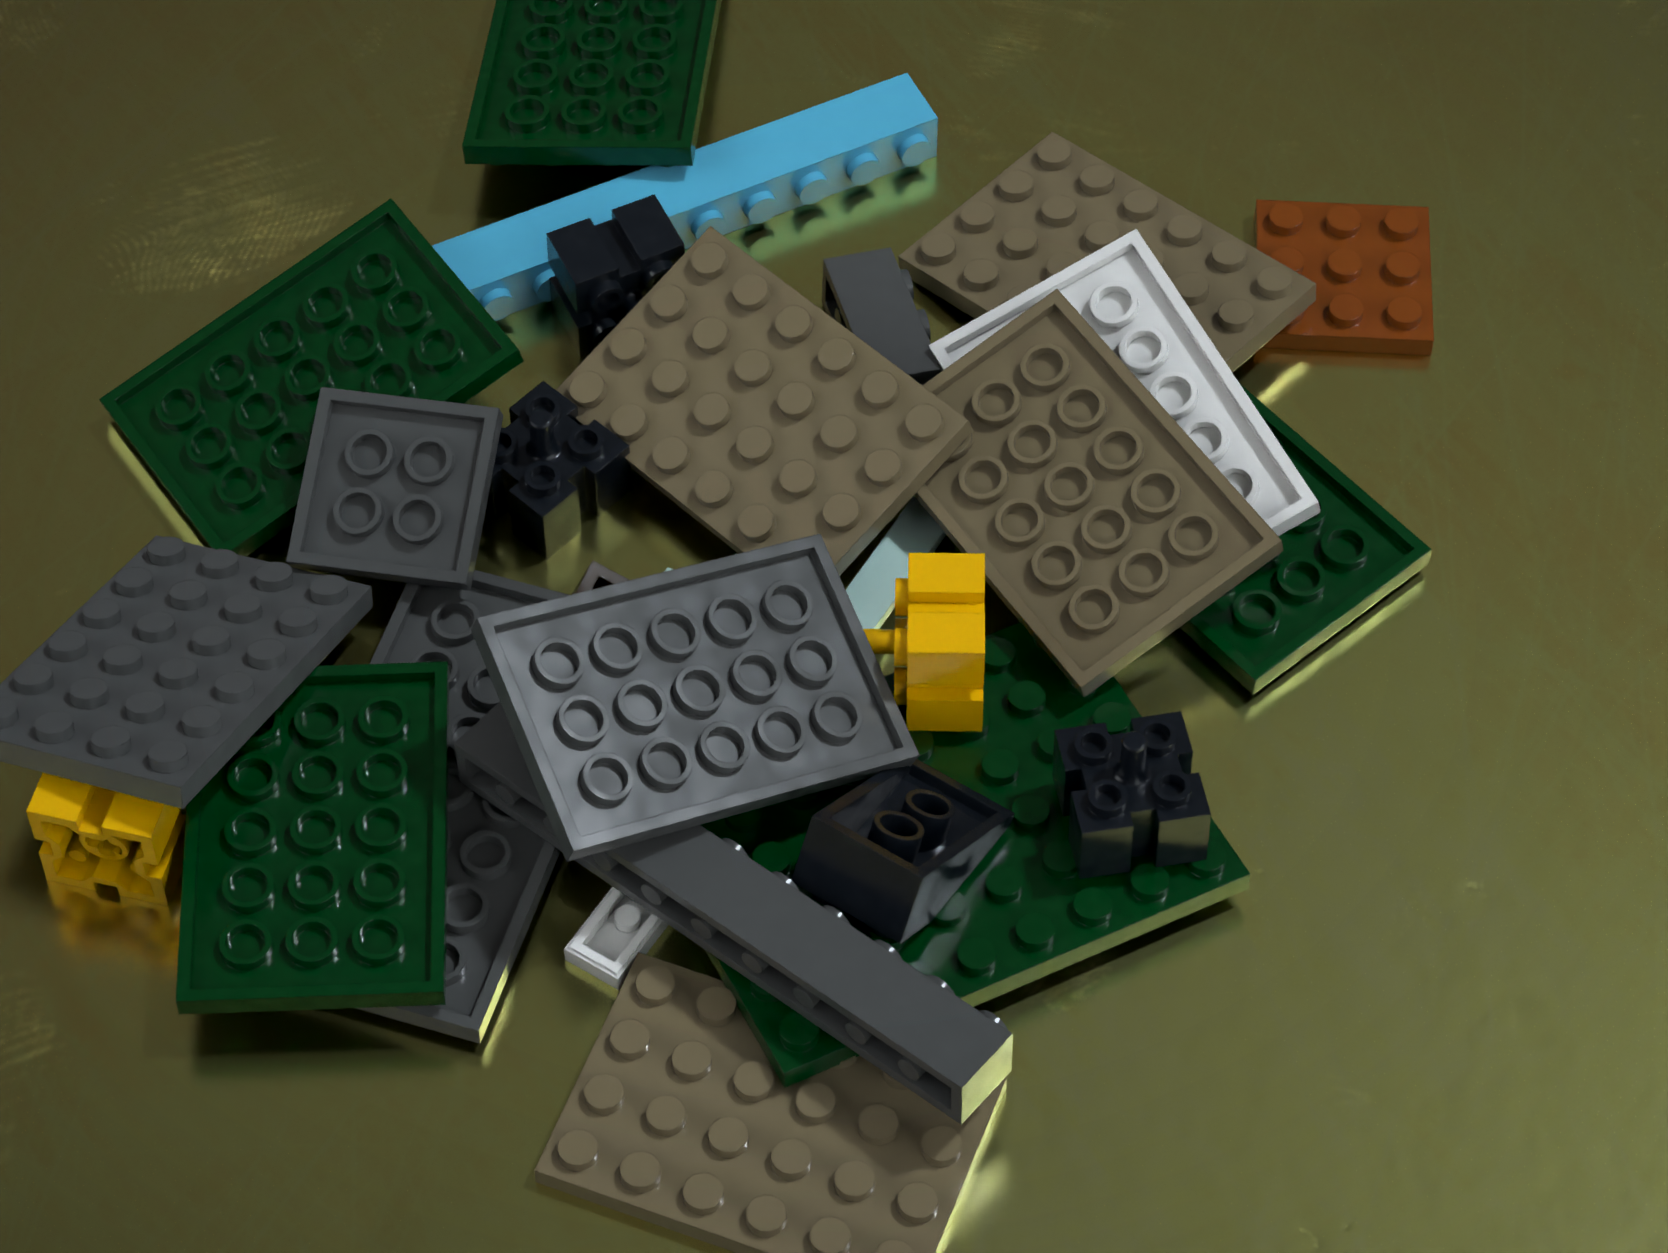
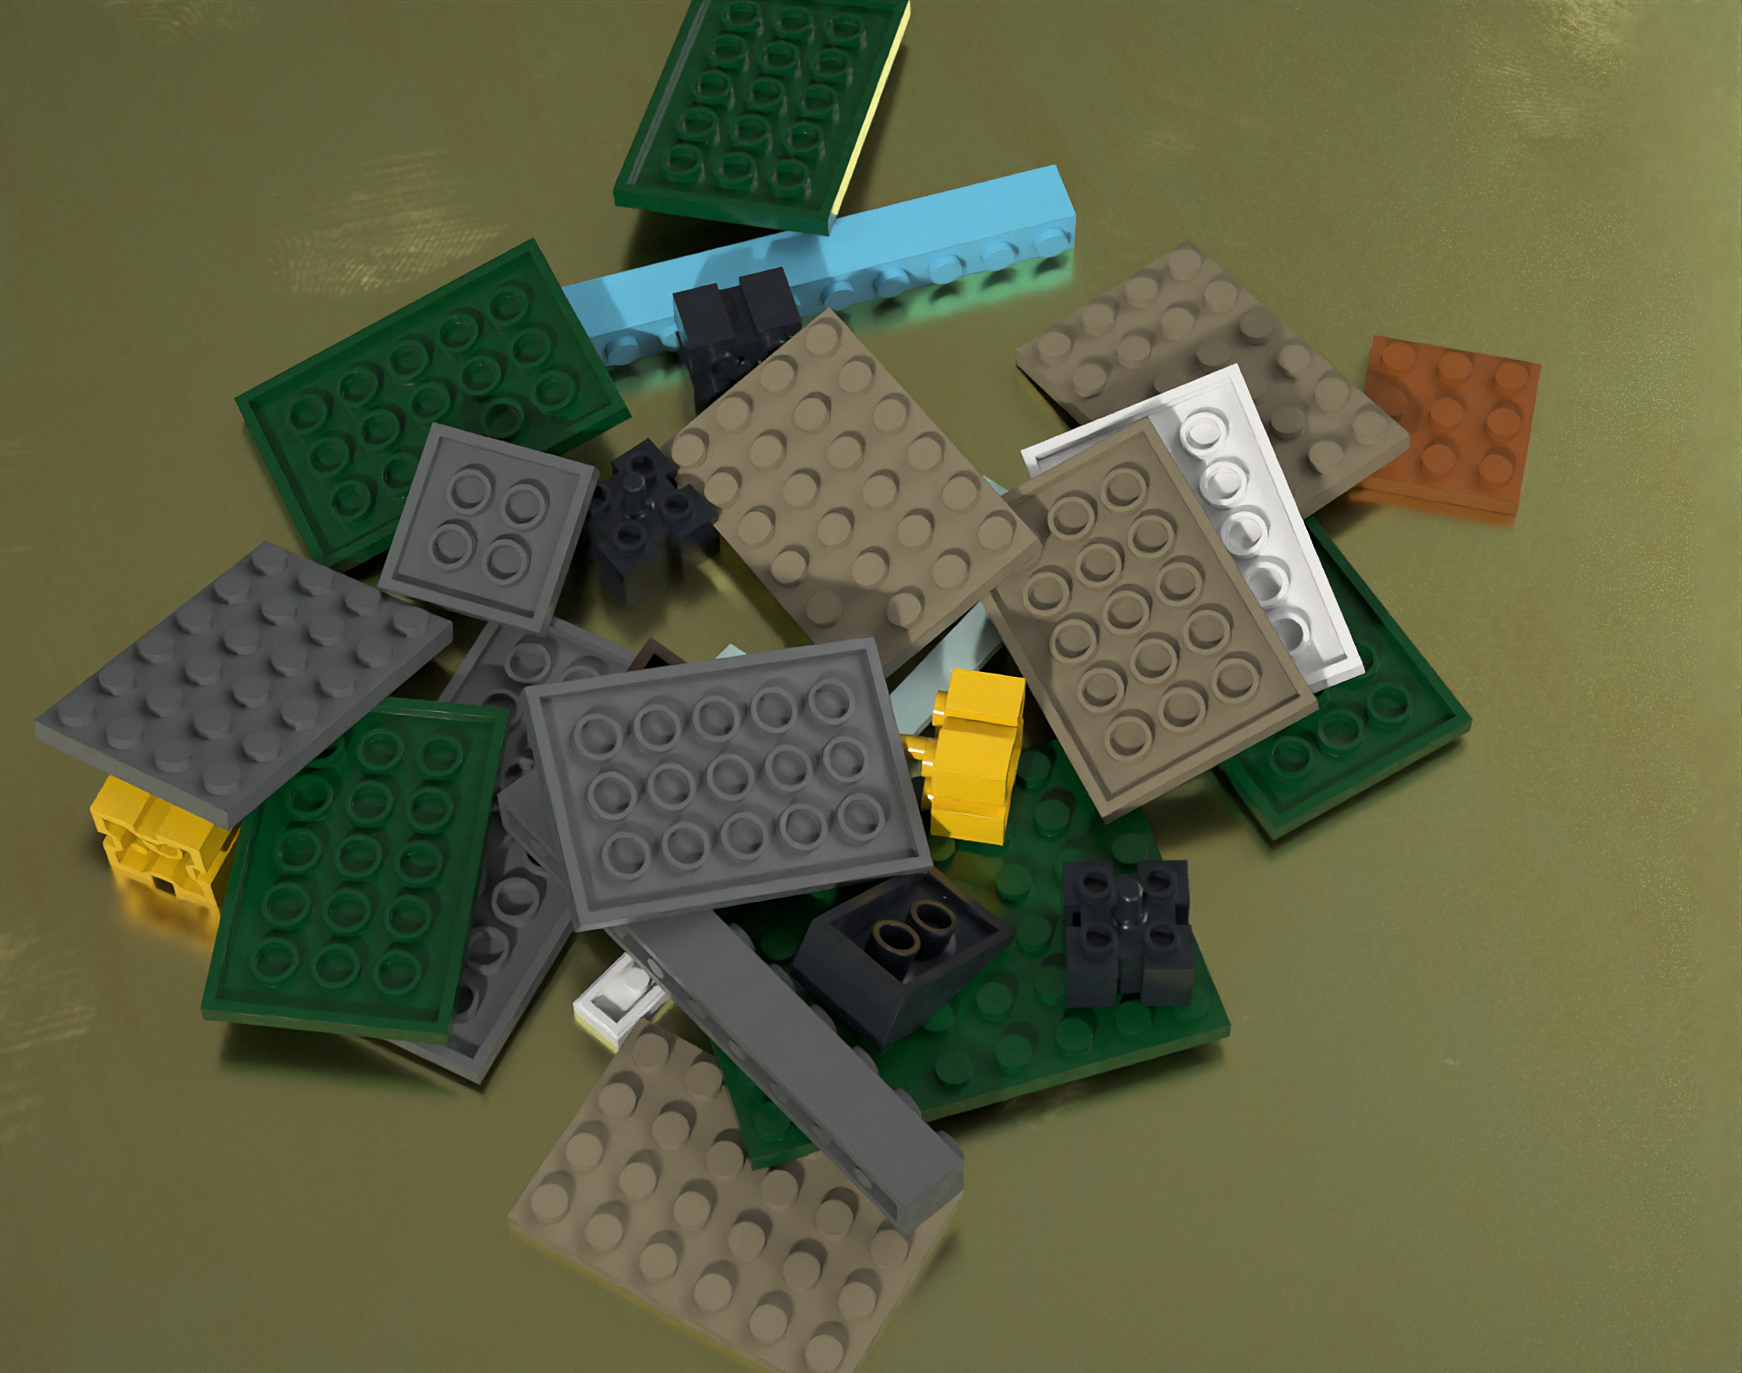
camera: 10 degrees right, 5 degrees up
dark grey brick [822,247,942,385] -> none

